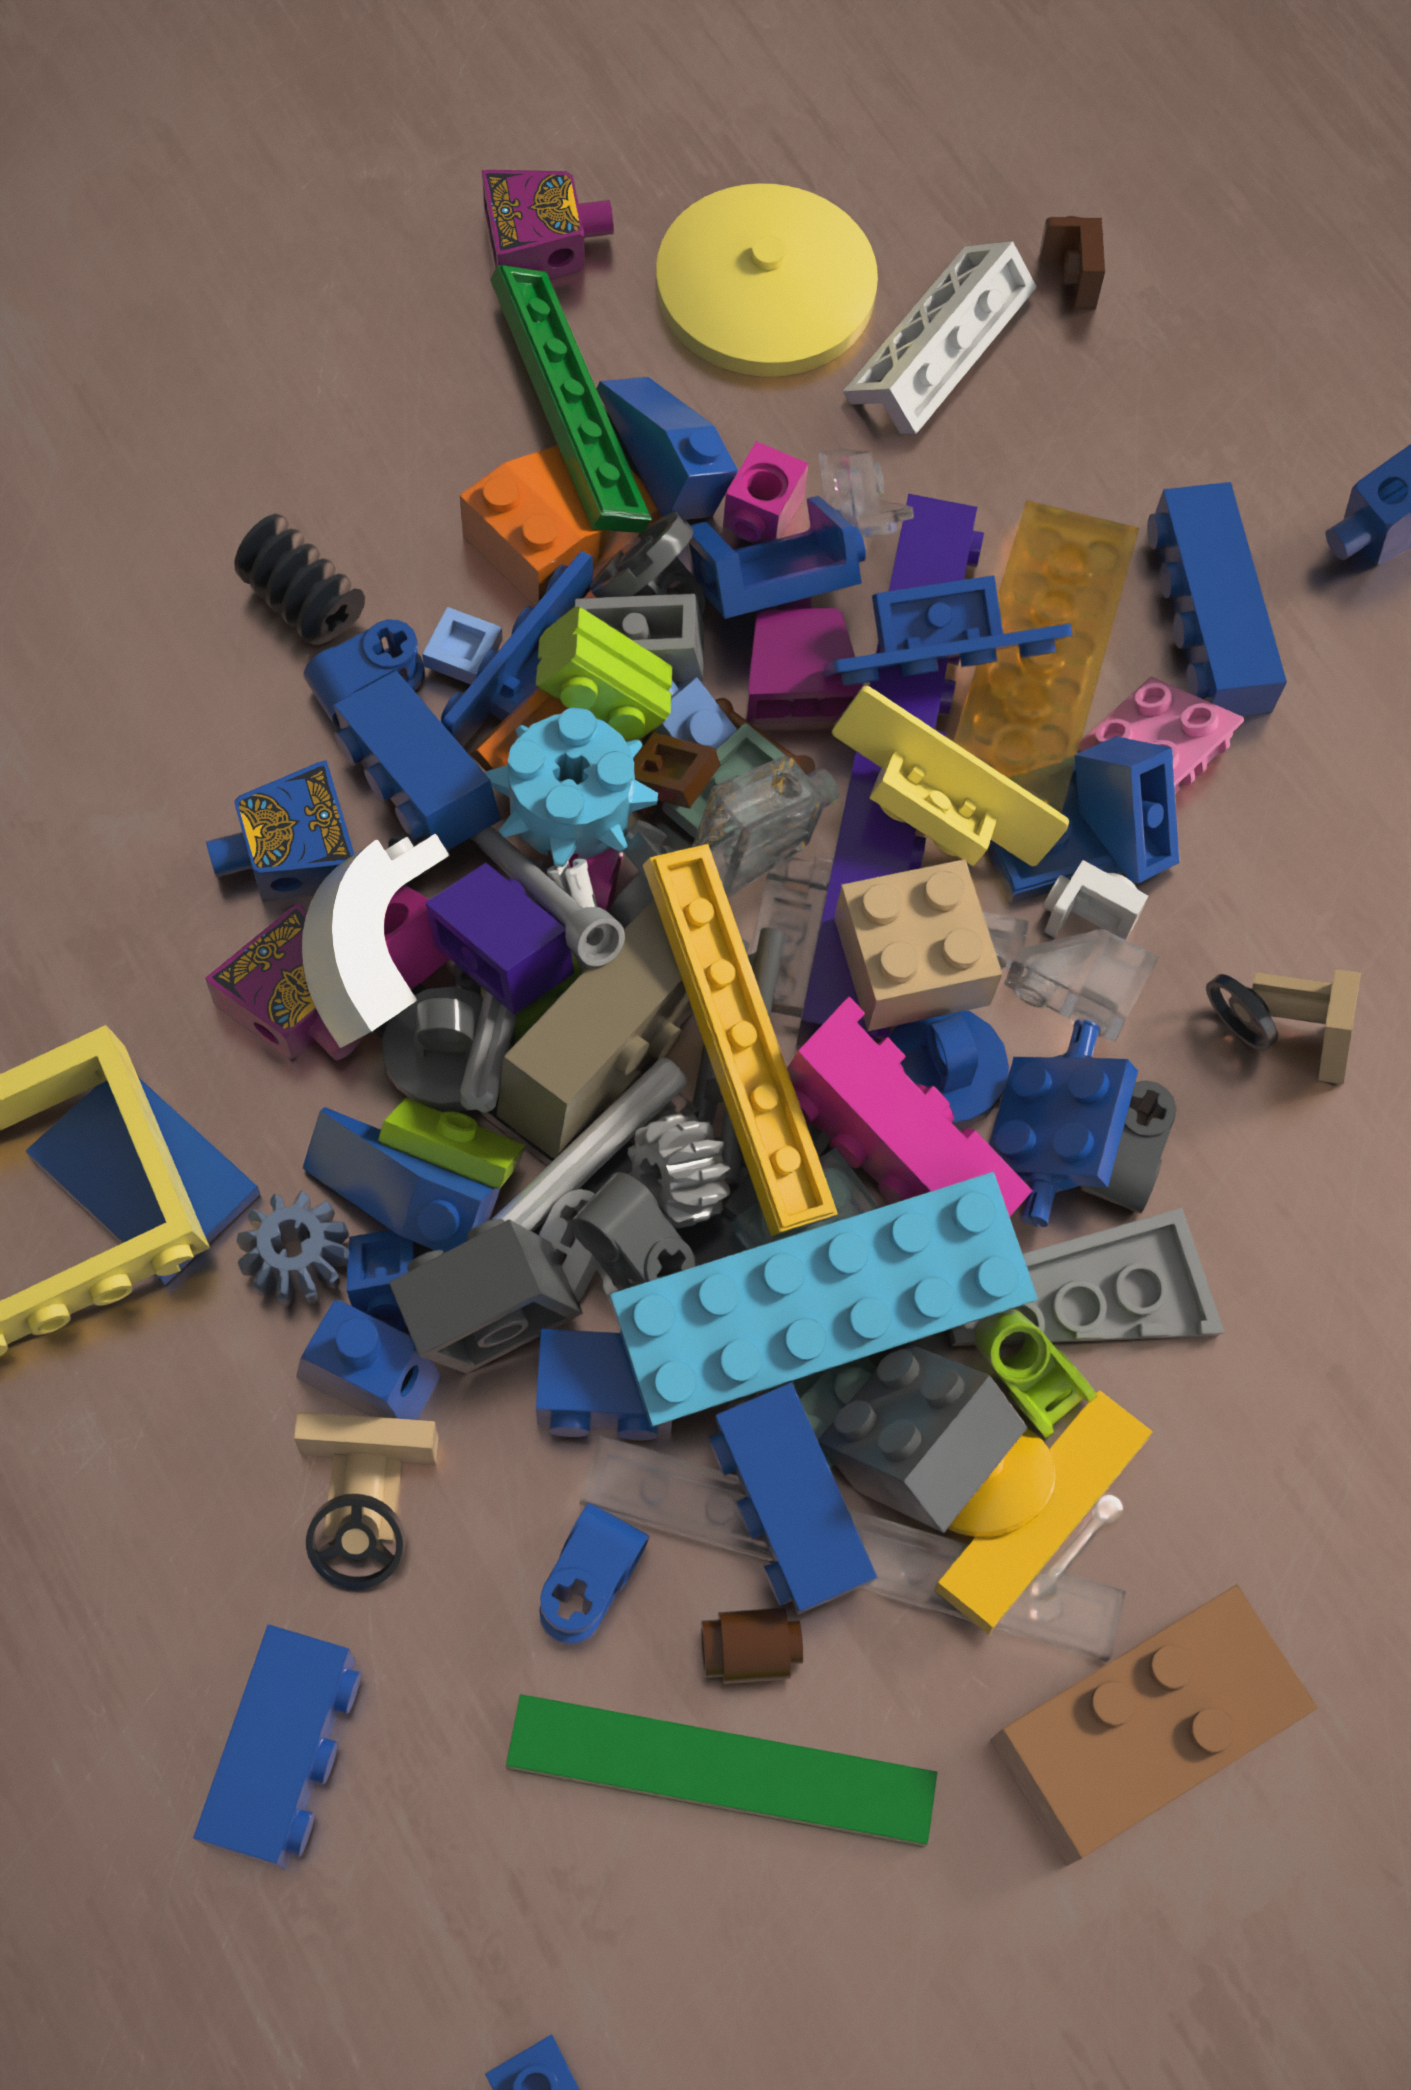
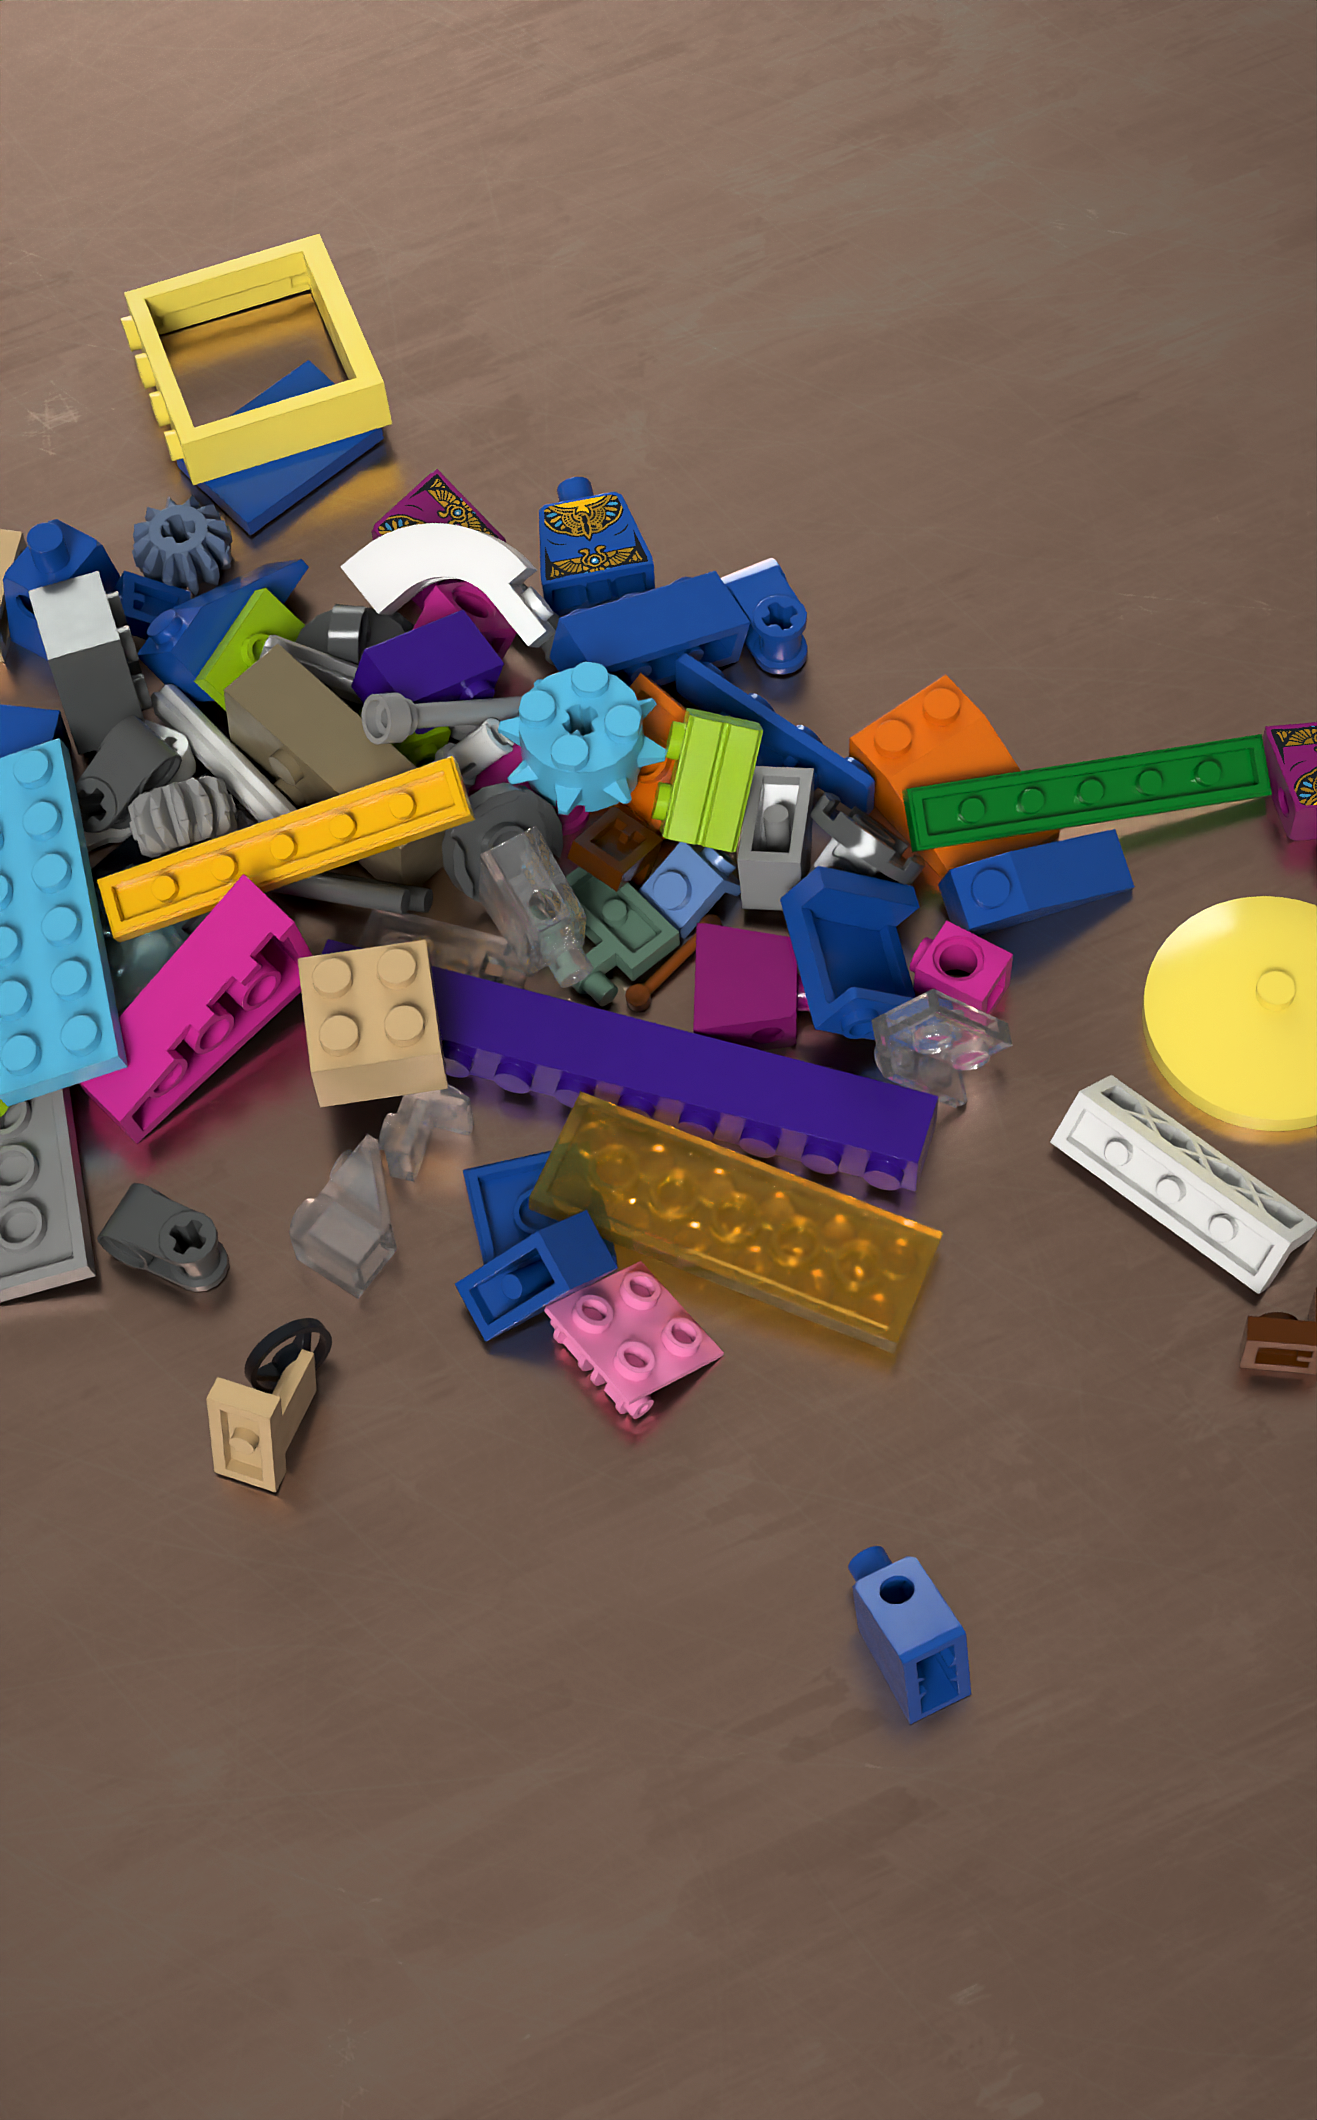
camera: 105 degrees right, 5 degrees down
black piece [234,513,365,645] -> none
light blue plate [422,607,503,684] -> none
blue bracket [823,575,1072,686] -> none
light yellow bracket [832,686,1069,867] -> none
blue tile [888,1010,1009,1130] -> none
blue plate [989,1020,1138,1227] -> none
white bracket [1043,860,1148,941] -> none
blue brick [1147,482,1287,716] -> none

